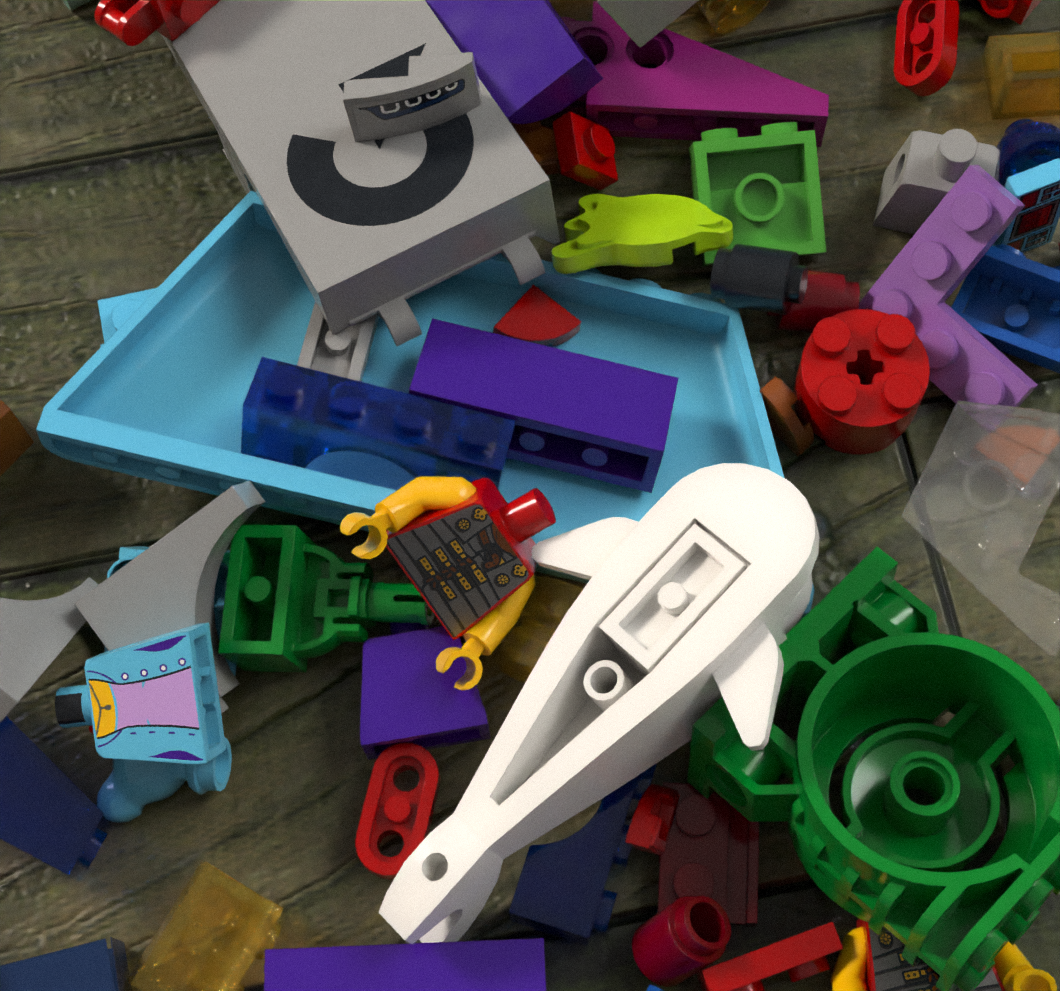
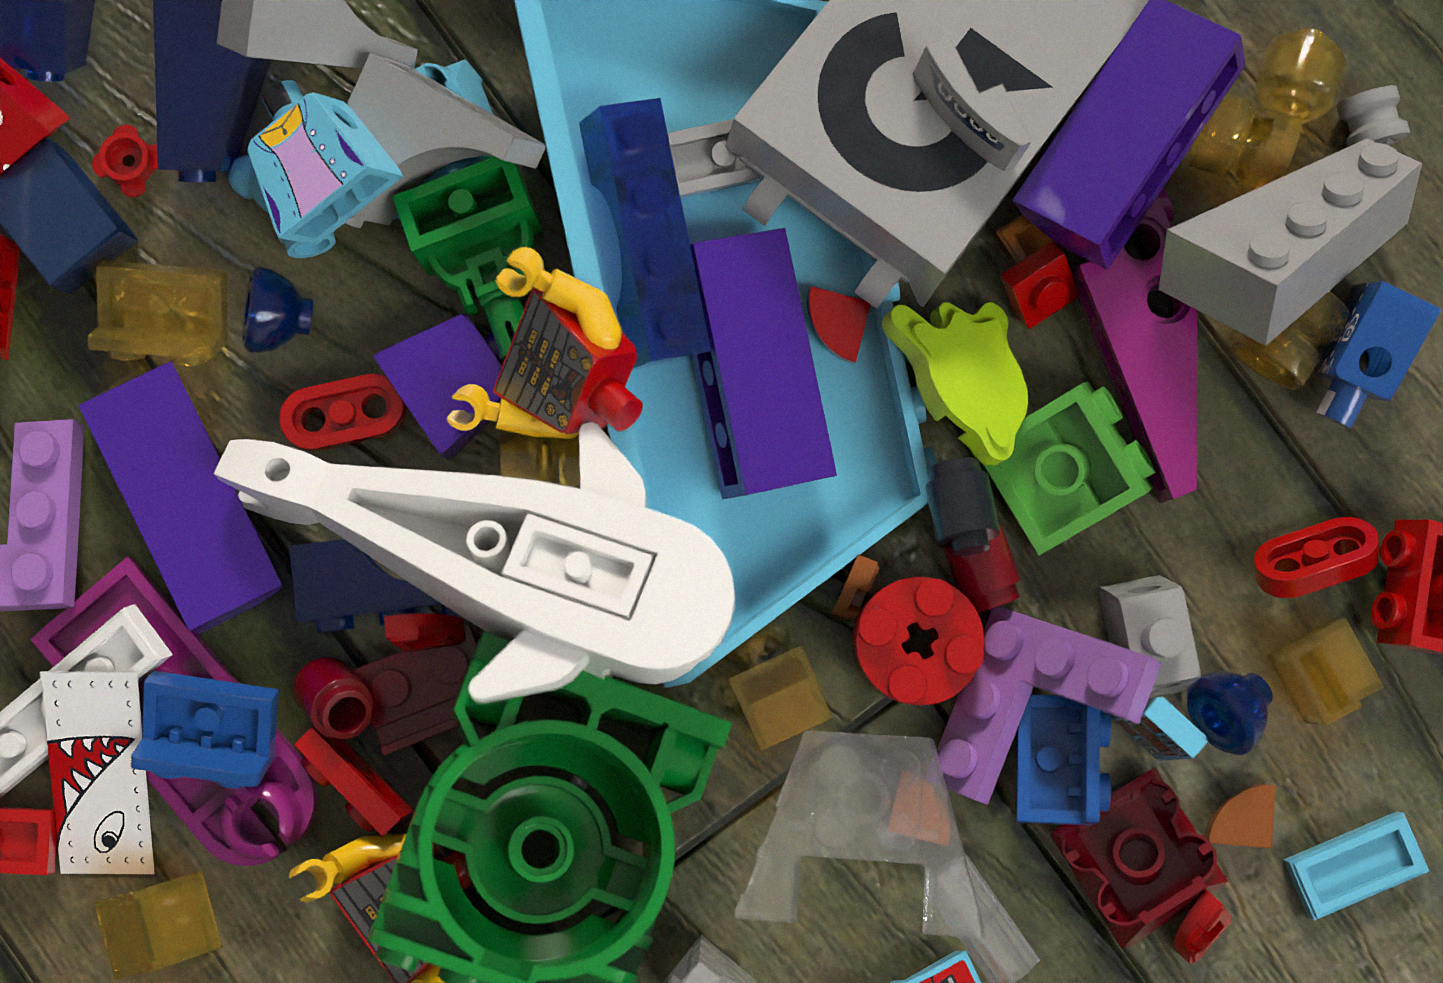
camera: 60 degrees right, 15 degrees up
none -> red plate [92,125,167,198]
none -> clear blue brick [242,266,313,353]
none -> clear yellow piece [728,646,833,751]

